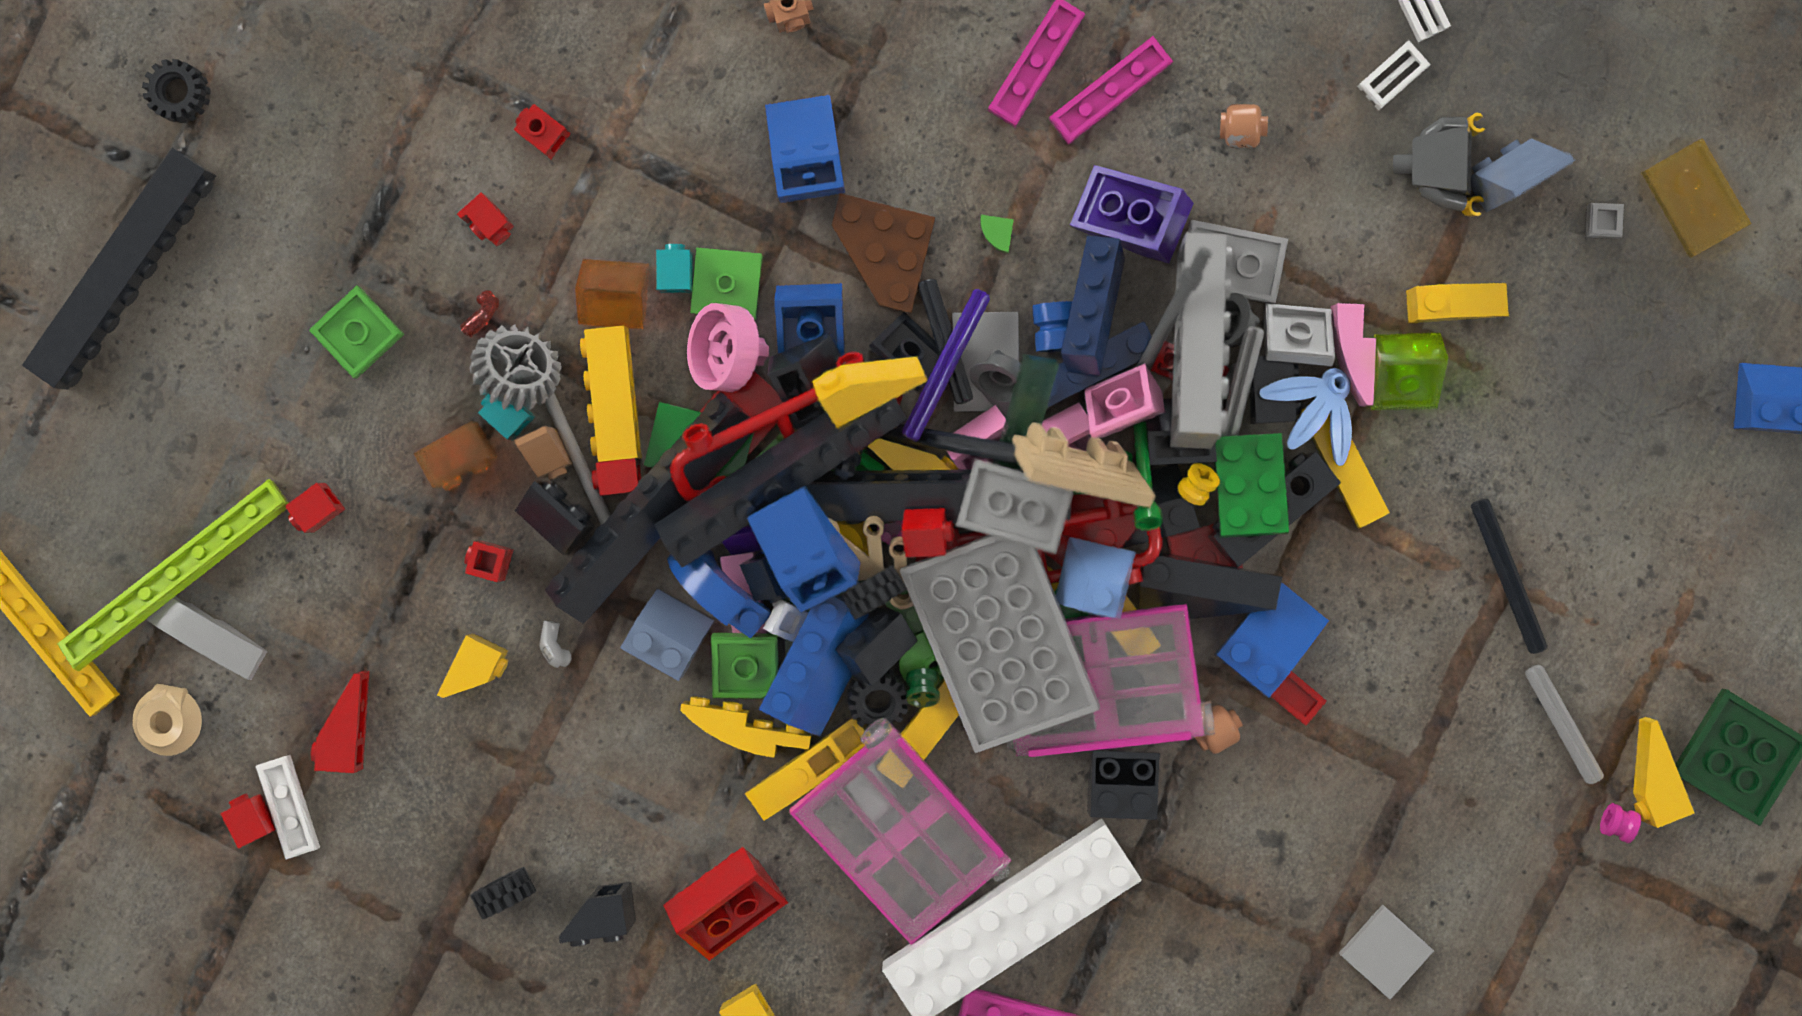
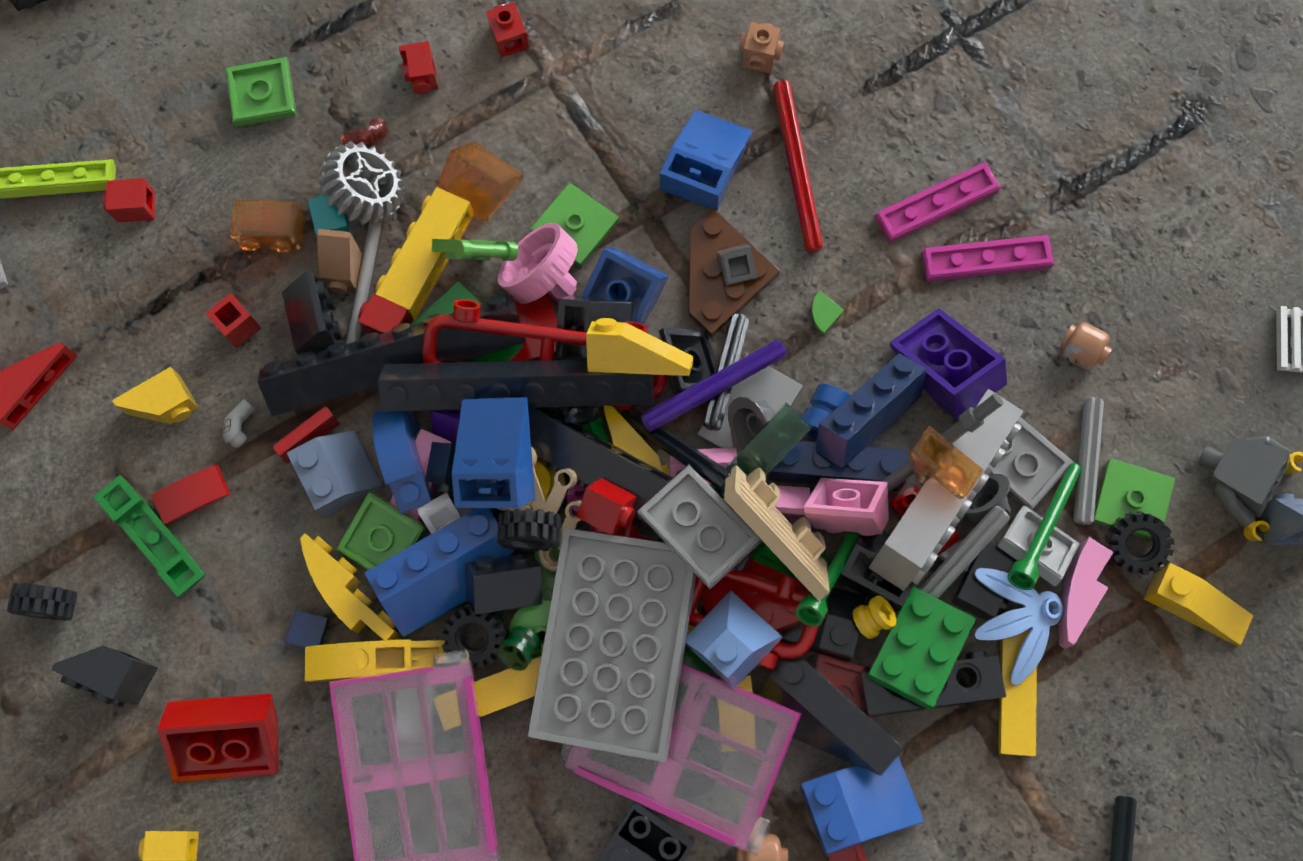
camera: 35 degrees right, 15 degrees down
teal brick [656,244,693,293] -> none
white tile [1357,40,1431,111] -> none
clear neon green slope [1371,333,1449,410] -> none
none -> green slope [93,475,206,598]
none -> red slope [151,465,231,525]
none -> red tile [273,407,340,464]
none -> dark blue tile [285,610,330,648]
none -> bright green plate [432,239,518,261]
none -> dark grey slope [717,244,757,286]
none -> red axle [773,80,823,253]
none -> clear orange slope [909,426,984,500]
none -> green piece [1007,463,1081,590]
none -> light grey axle [1073,397,1104,525]
none -> bright green plate [1093,458,1175,541]
none -> black tyre [1106,511,1175,576]

